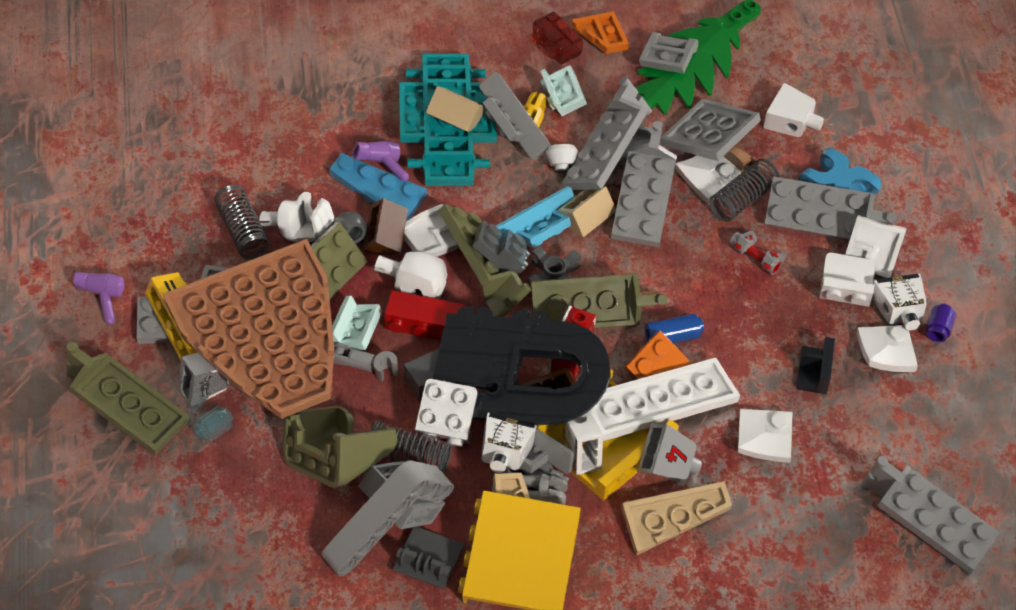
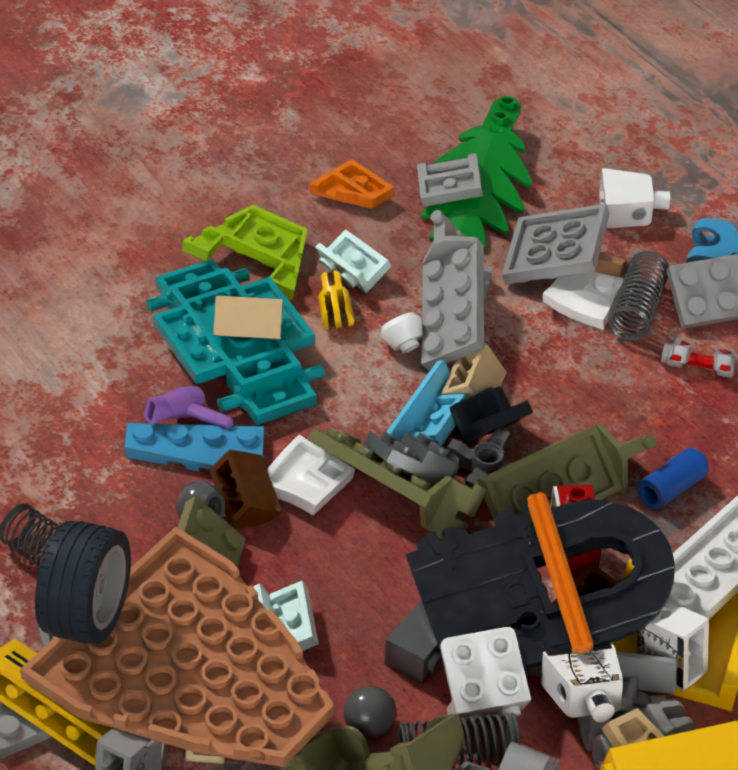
camera: 25 degrees left, 10 degrees down
white piece [260,192,335,242] -> none
light grey piece [334,342,399,382] -> none
white piece [374,252,448,299] -> none
red brick [385,290,467,340] -> none
light grey bracket [479,72,551,160] -> none
clear red brick [532,11,583,65] -> none
light grey hinge [611,121,677,248] -> none
orange wing [623,331,692,380] -> none
none -> black wheel [35,521,131,644]
none -> lime wing [182,205,308,300]
none -> dark grey piece [343,686,397,739]
none -> black panel [449,386,533,444]
none -> orange axle [527,492,593,654]

